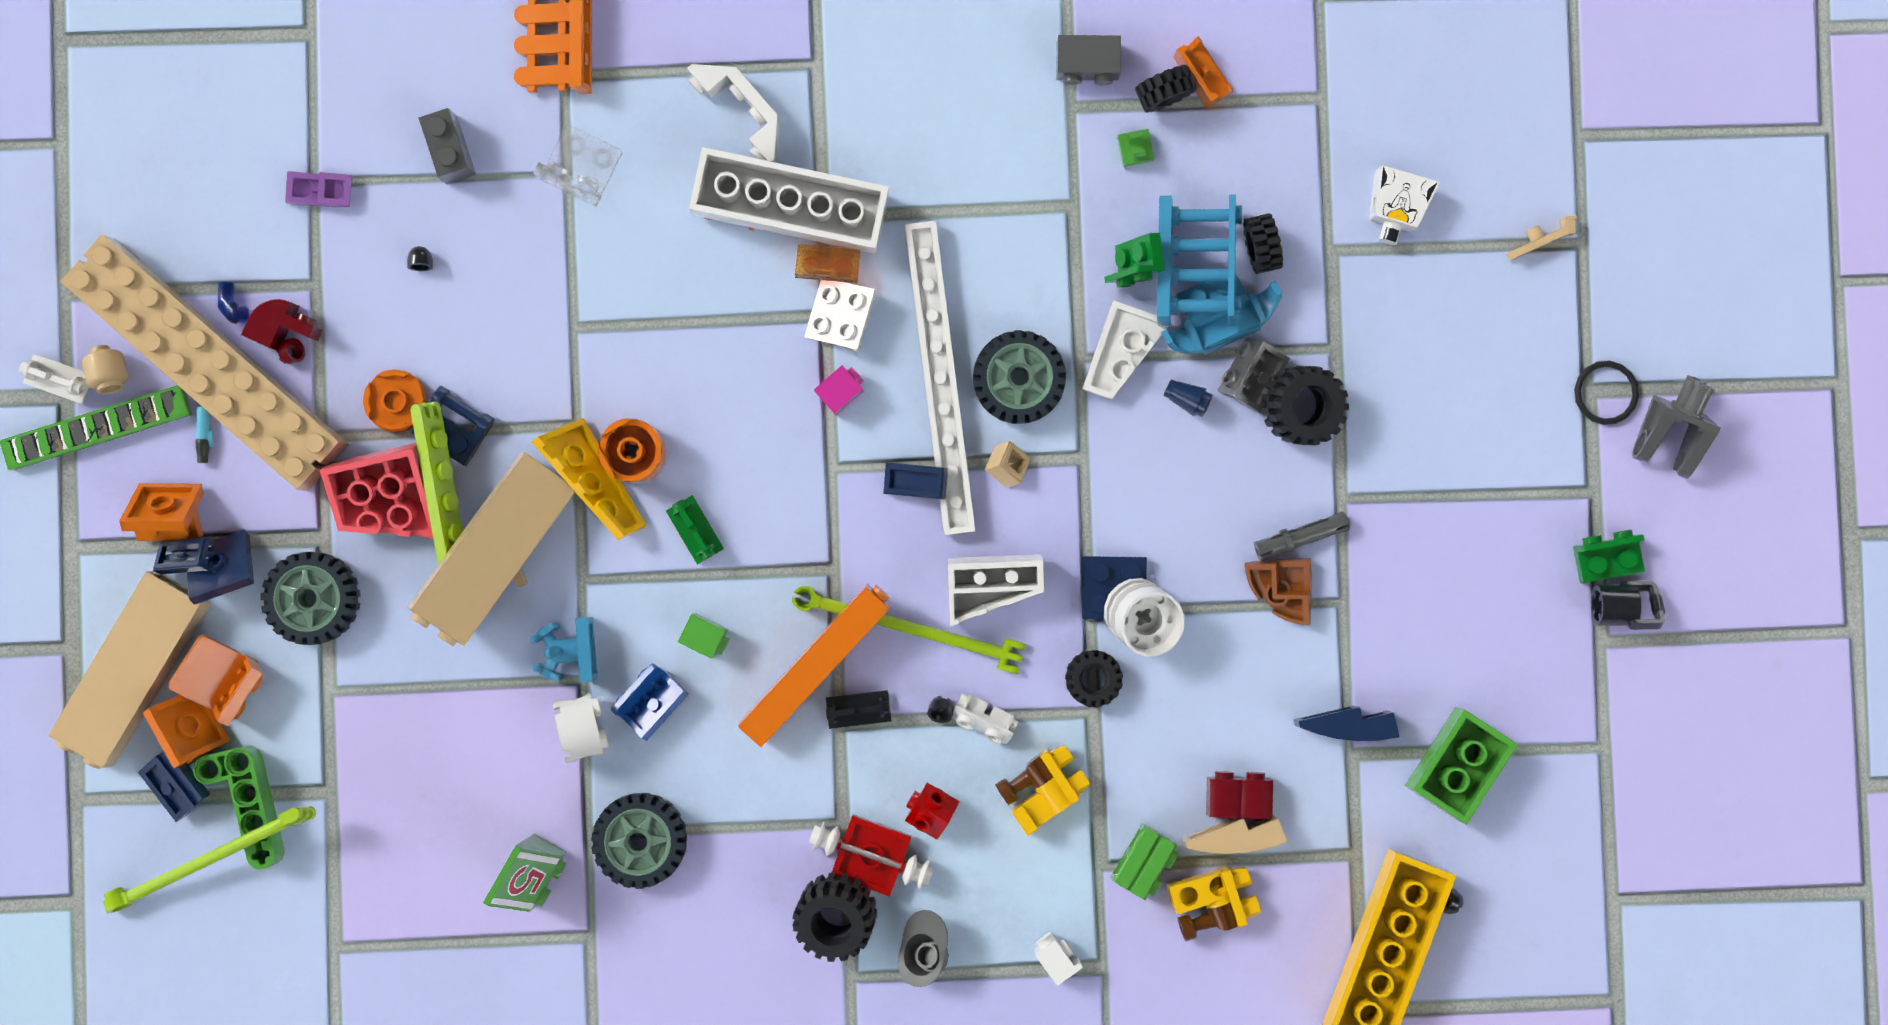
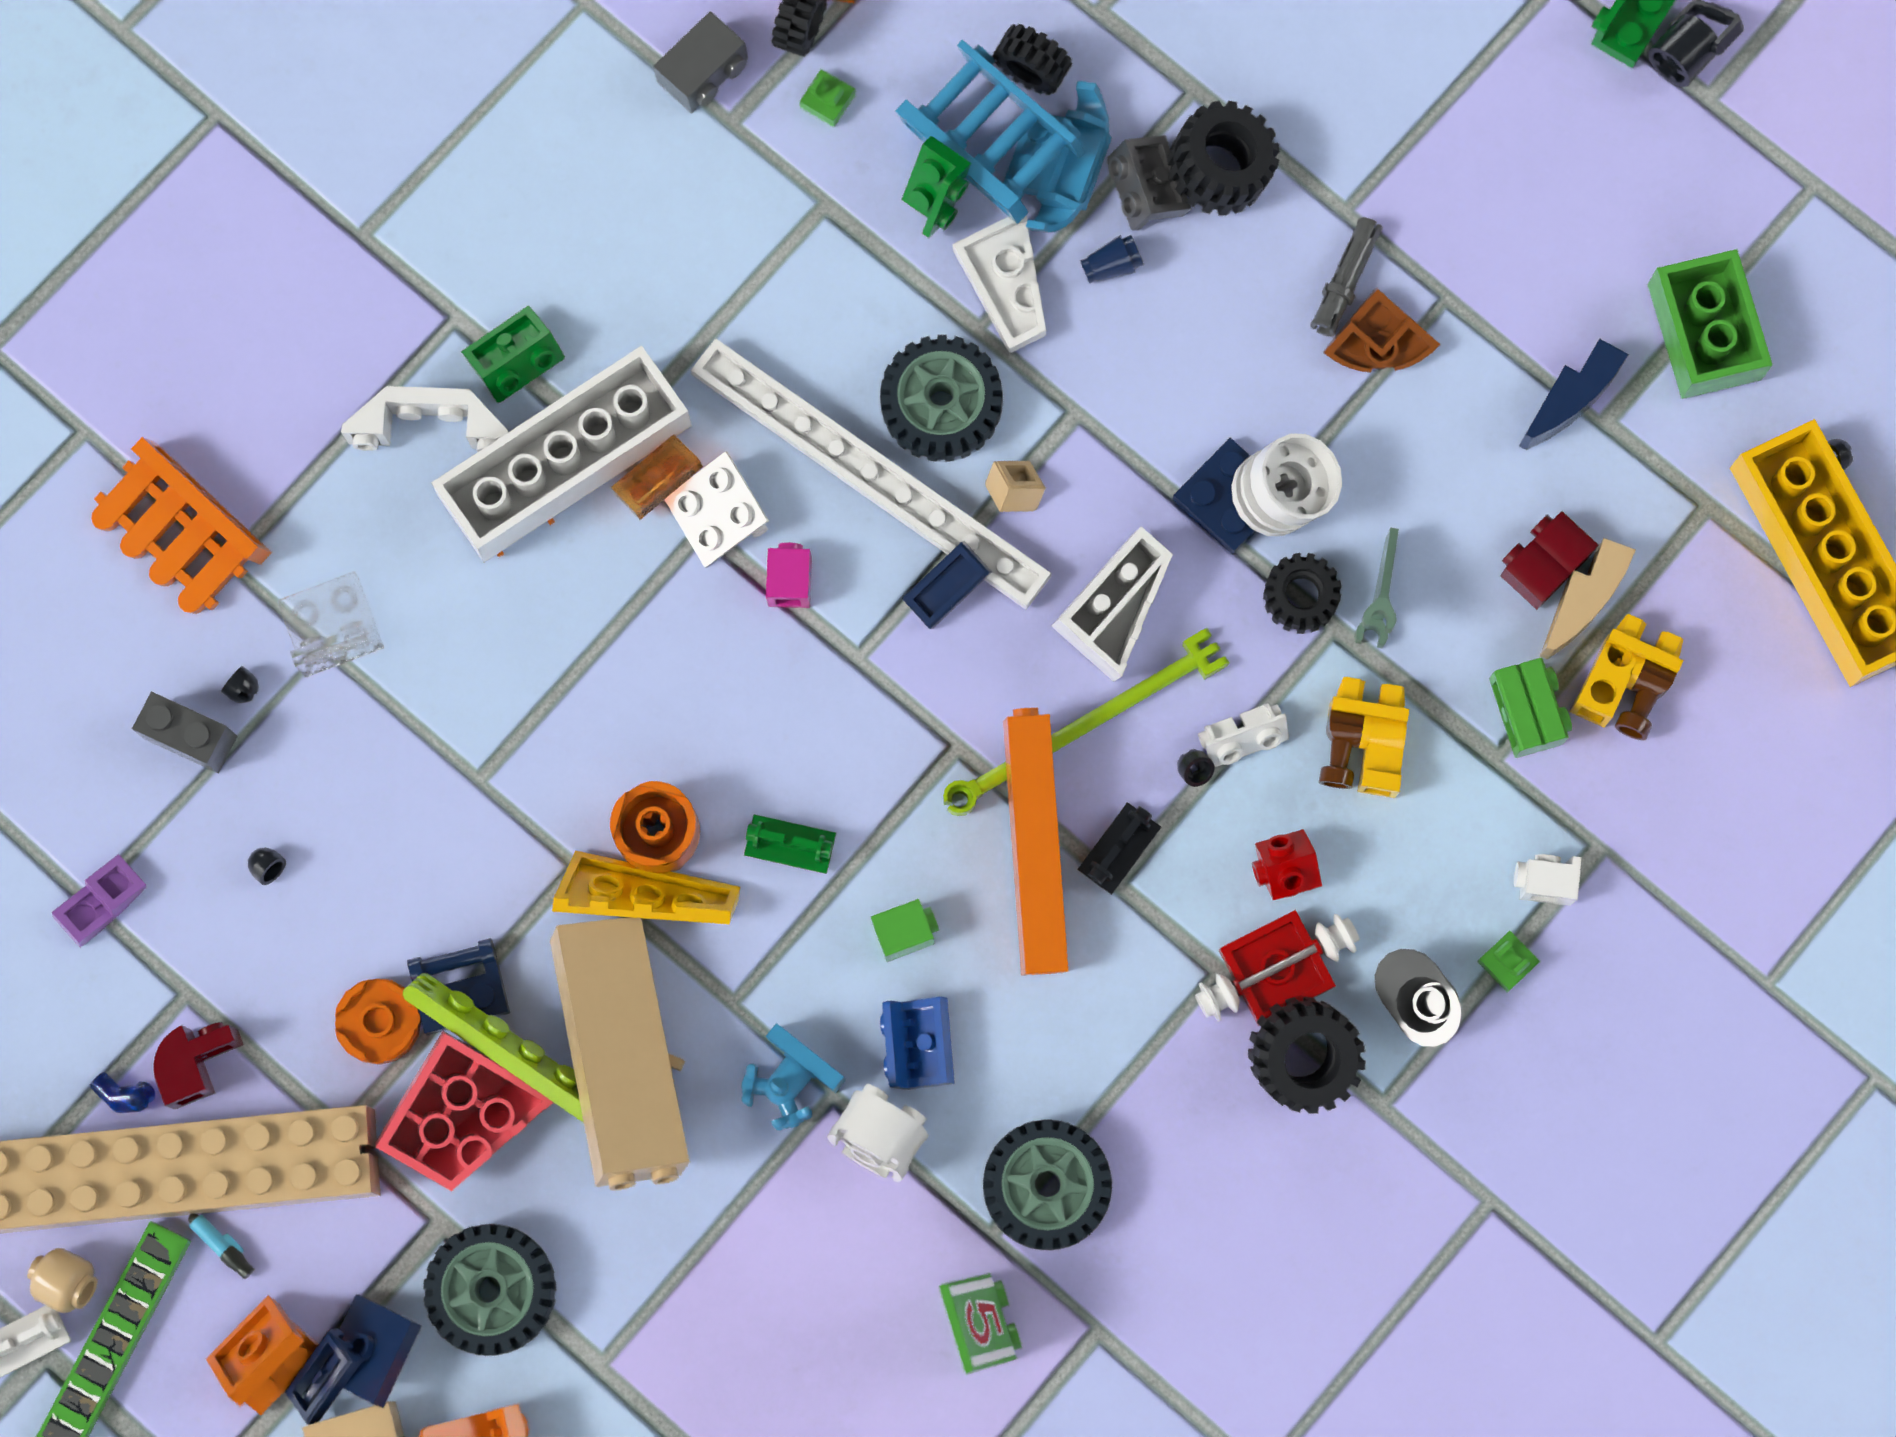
camera: 40 degrees left, 10 degrees down
dark red hinge [276,338,305,364] -> none
none -> black hinge [221,666,259,703]
none -> green bracket [461,305,565,403]
none -> sand green flag [1354,527,1399,649]
none -> bright green tile [1477,931,1540,992]

